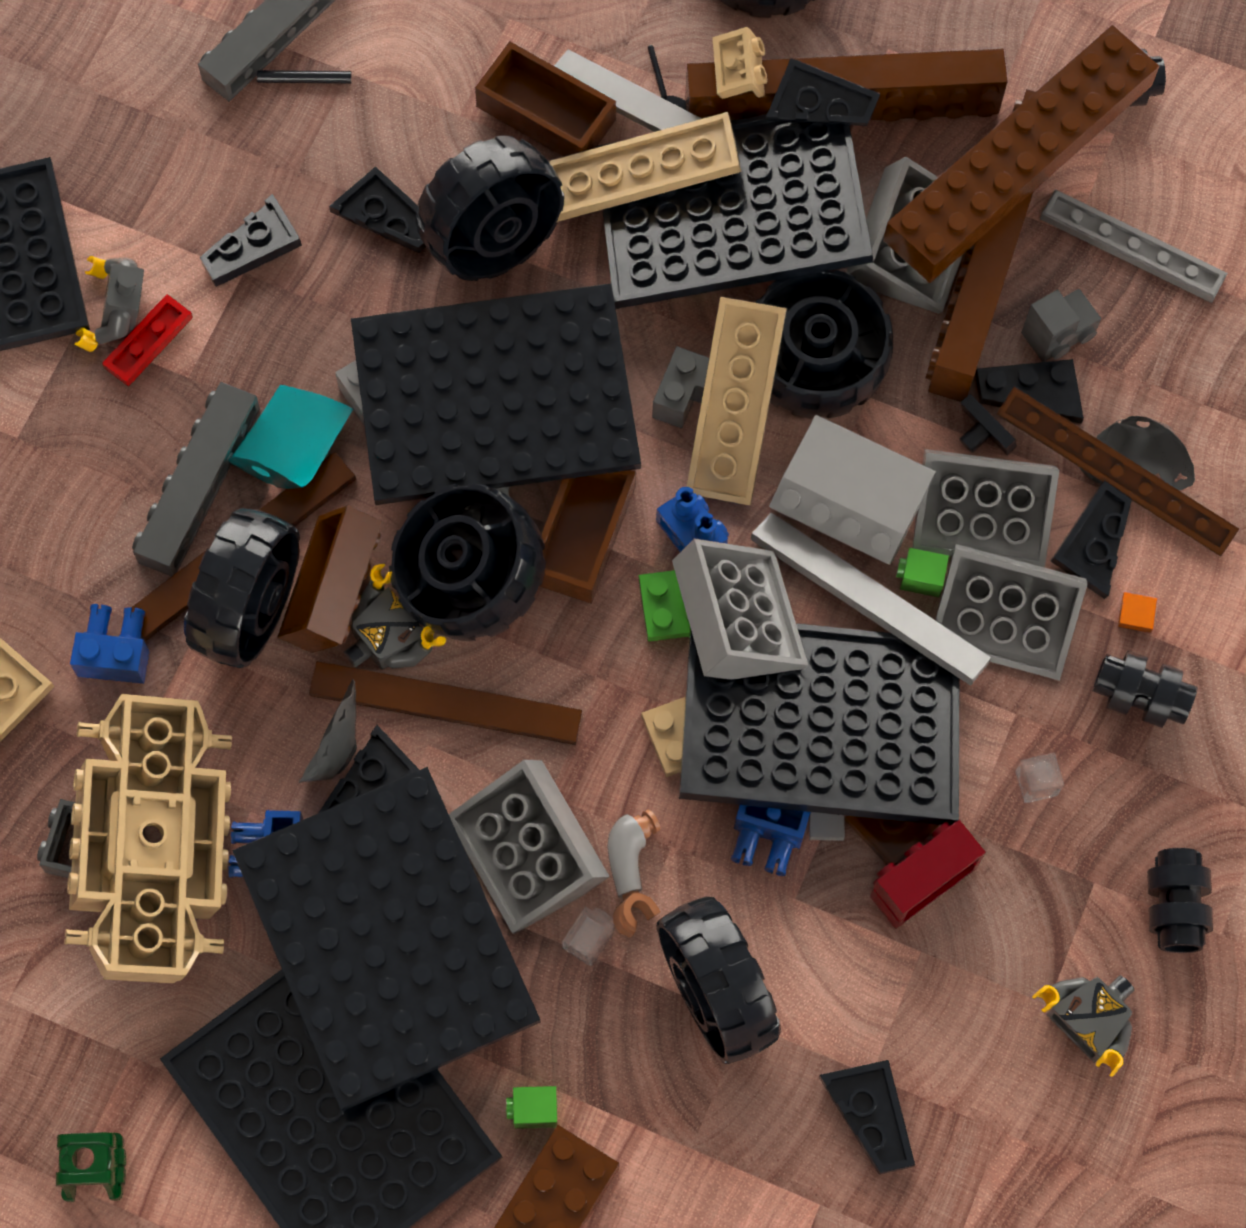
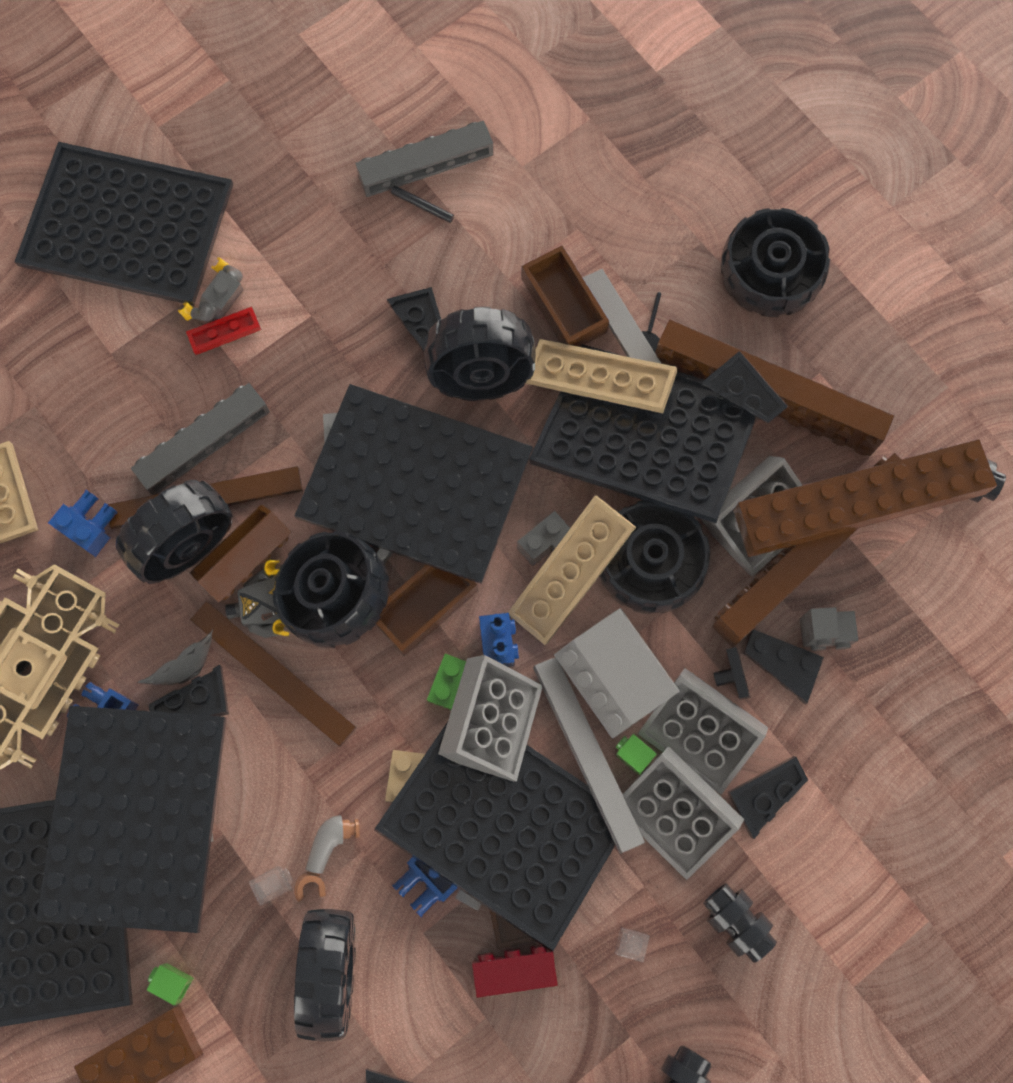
camera: 30 degrees right, 5 degrees up
wing [200,194,302,287] -> none
teal piece [228,384,353,489] -> none
light grey slope [449,759,610,934] -> none
tan bracket [712,27,767,99] -> none
reddish brown tile [997,387,1239,556] -> none
light grey tile [1040,189,1228,303] -> none
dark grey piece [1080,416,1195,490] -> none
orange tile [1118,592,1157,633] -> none

